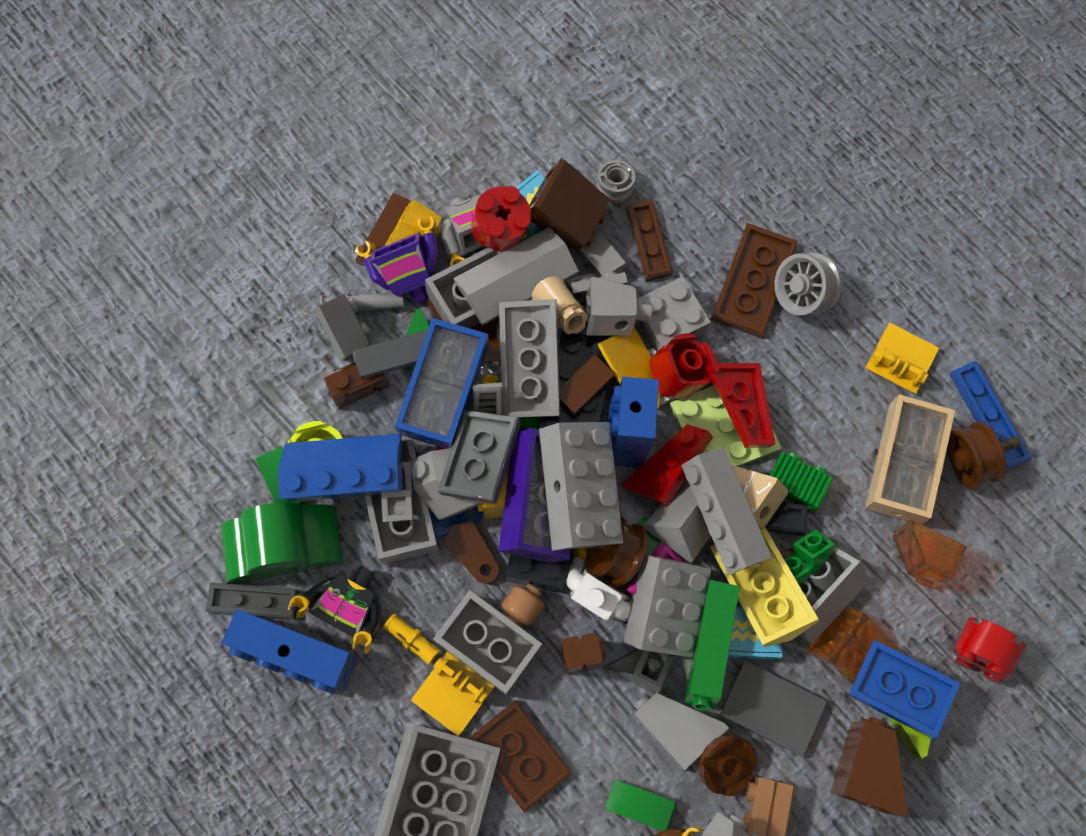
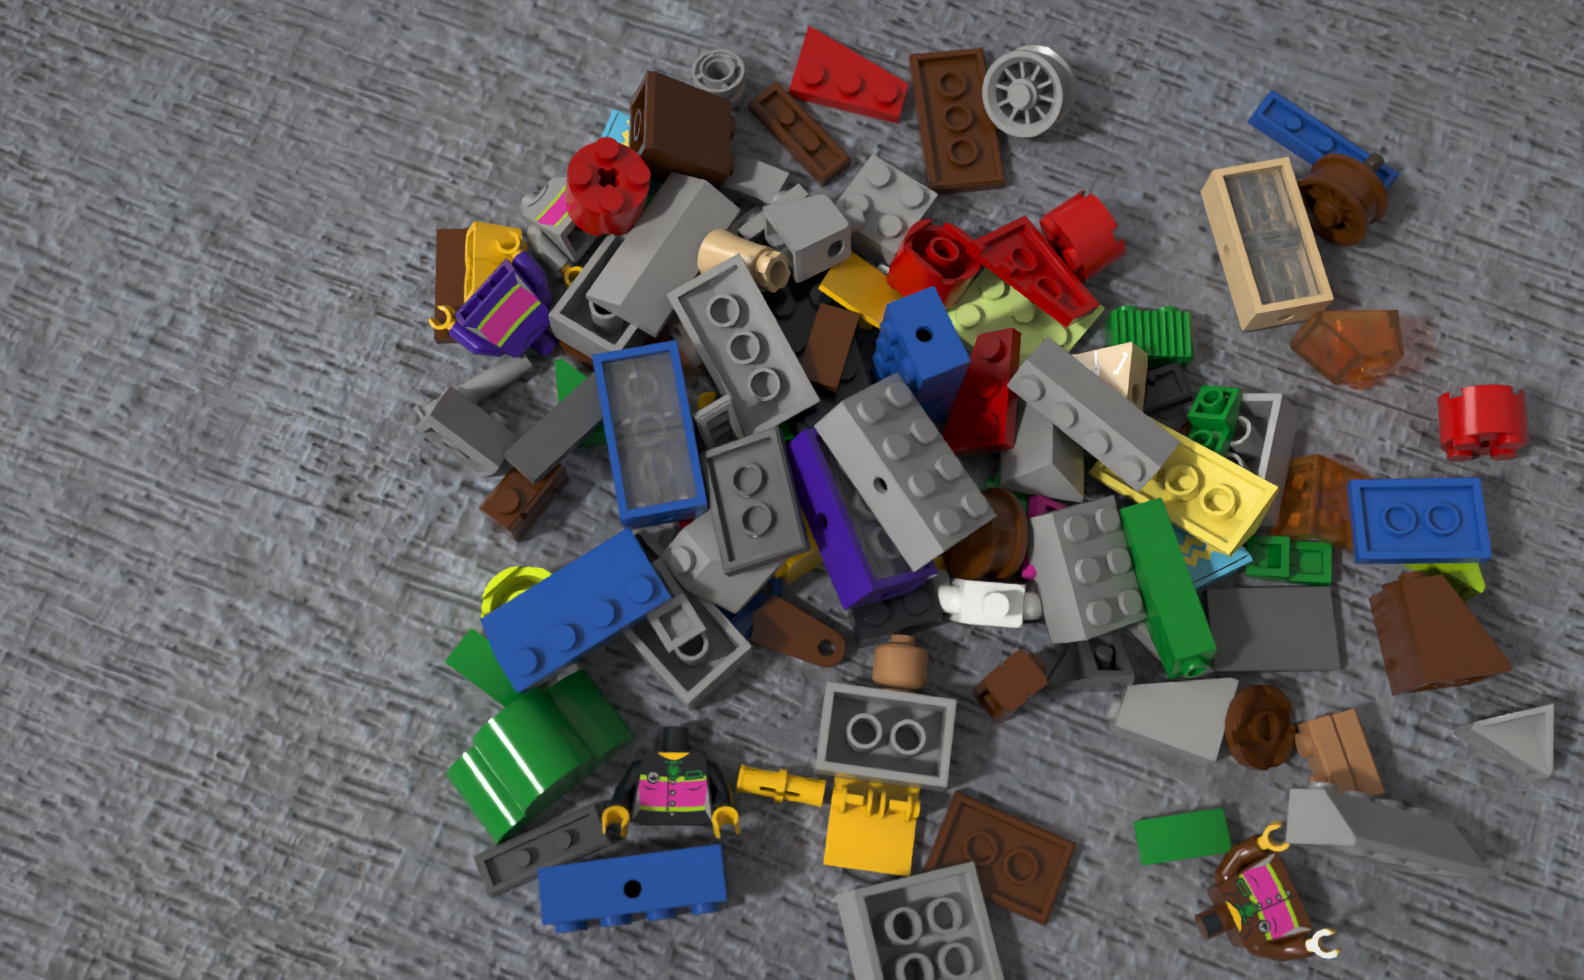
camera: 30 degrees left, 0 degrees up
yellow hinge [865,322,939,394] -> none
none -> red wing [789,25,908,124]
none -> red brick [1039,190,1126,283]
none -> green slope [1245,535,1332,586]

